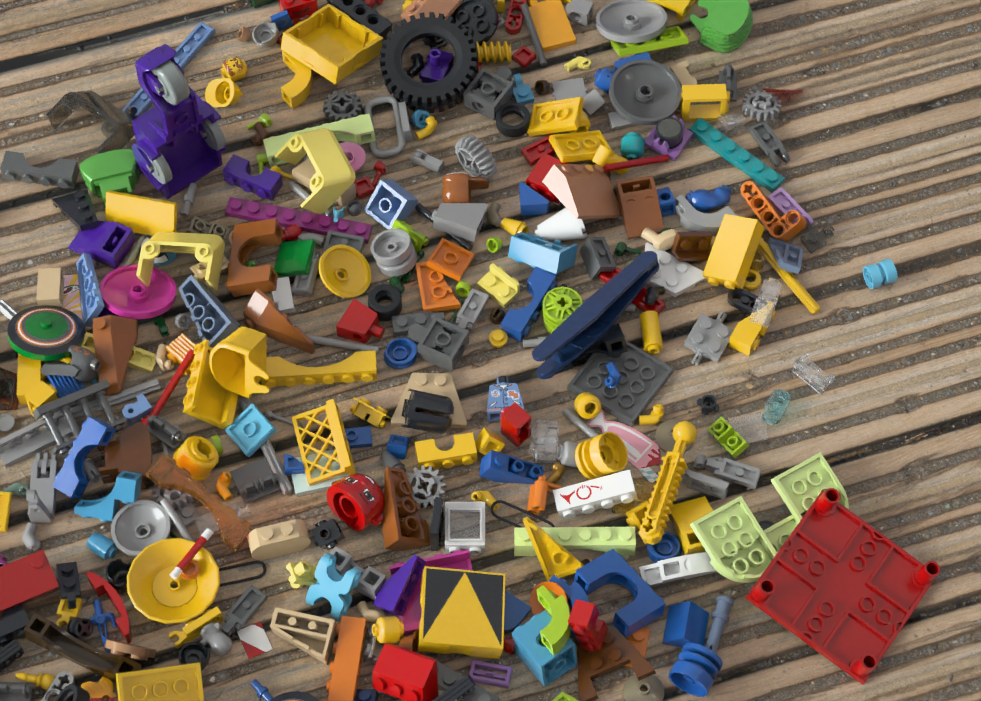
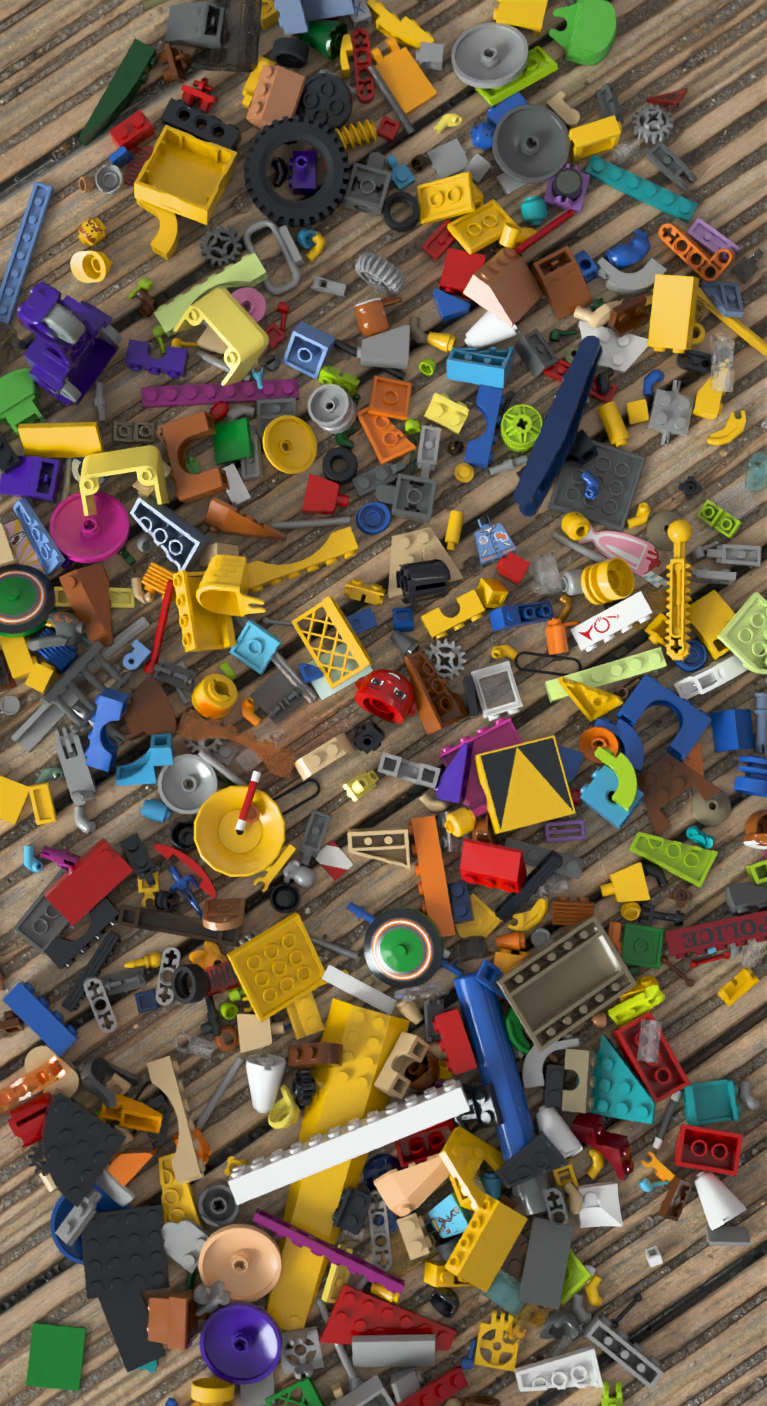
camera: 15 degrees left, 25 degrees up
medium azure piece [305,553,362,621] -> none
red arch [568,599,608,651] -> none
none -> yellow cylinder [445,511,464,551]
none -> yellow slope [625,399,649,425]
none -> blue arm [643,369,665,396]
none -> yellow piece [707,410,746,446]

